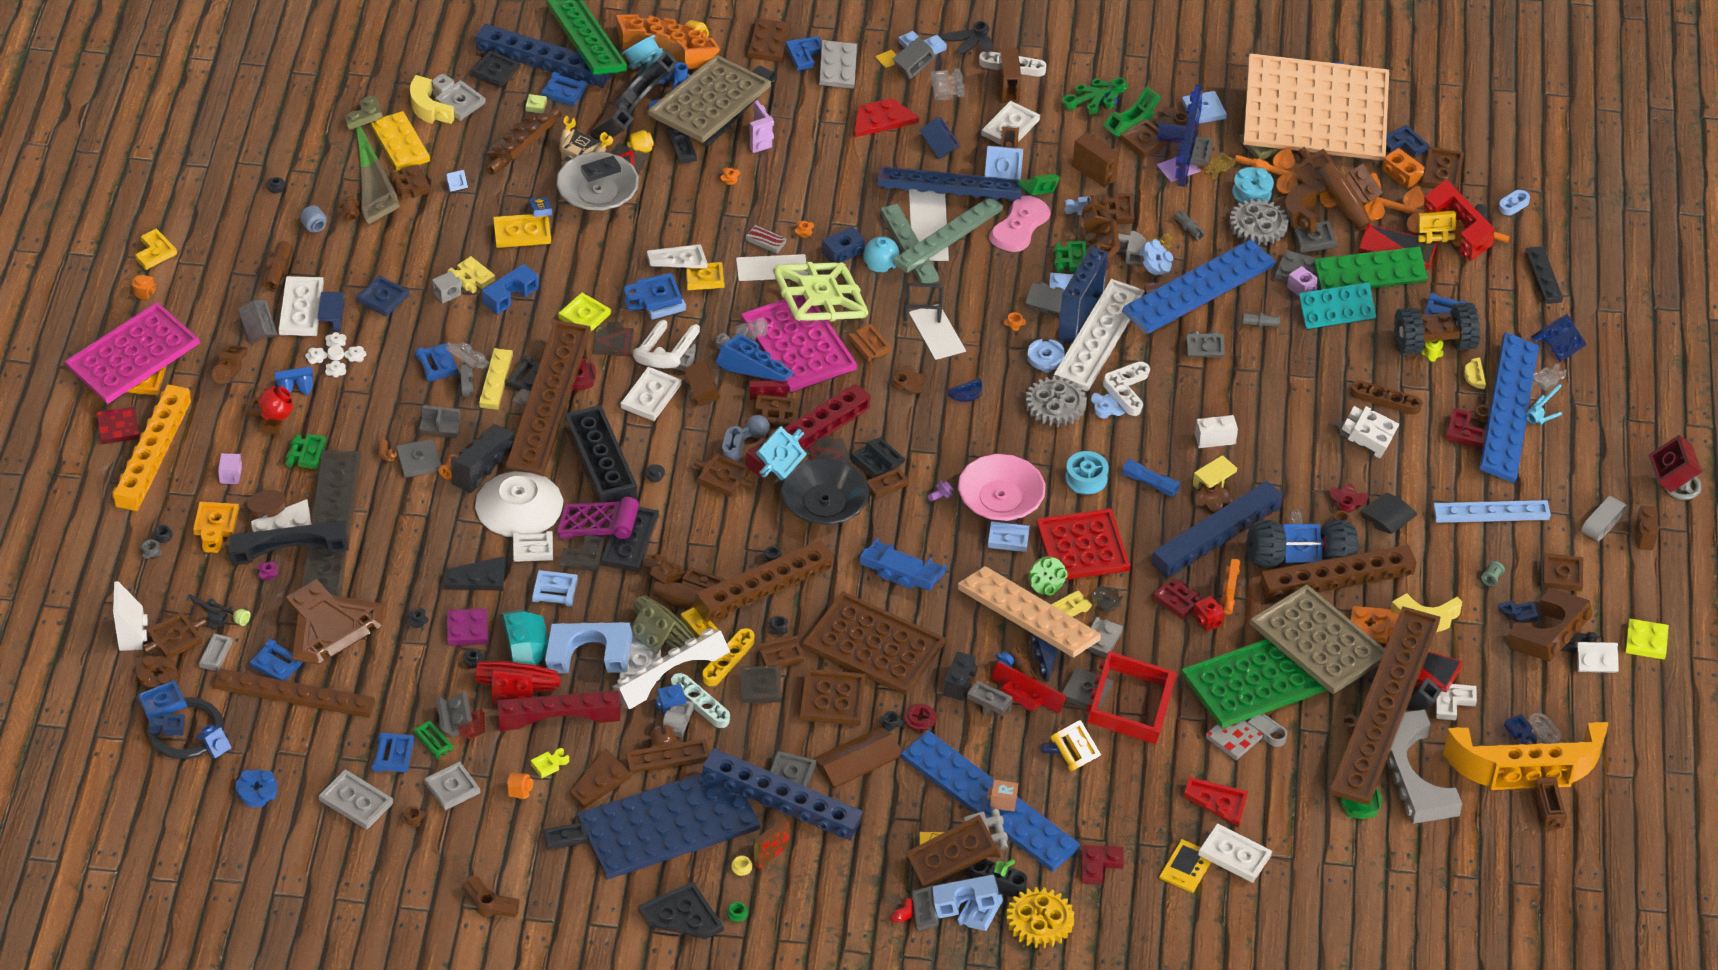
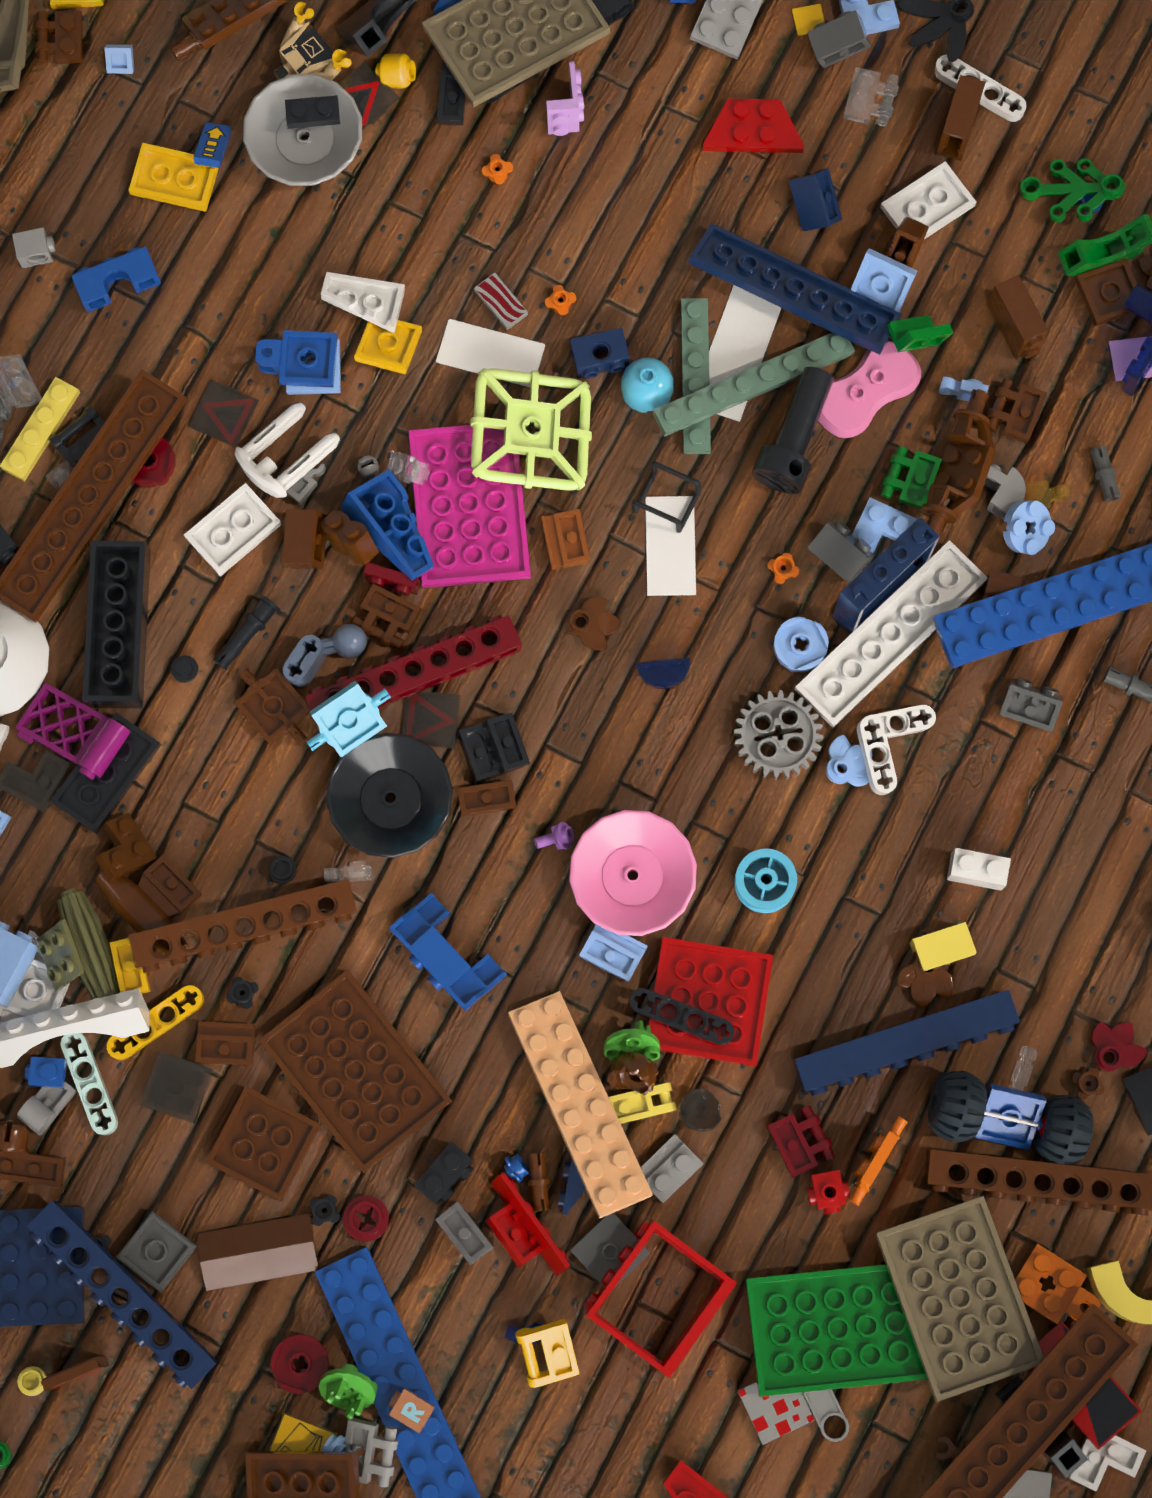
camera: 25 degrees right, 30 degrees up
light yellow plate [447,256,495,293] -> none
neon yellow plate [558,293,611,331] -> none
blue axle [1122,459,1180,497] -> none
none -> black pin [213,594,281,670]
none -> dark red plate [271,1334,330,1394]
none -> bright green plate [319,1364,378,1420]
none -> reddish brown brick [320,510,379,565]
none -> clear plate [324,861,373,882]
none -> reddish brown hair [607,1052,658,1096]
none -> black beam [629,988,734,1046]
none -> black piece [751,367,834,494]

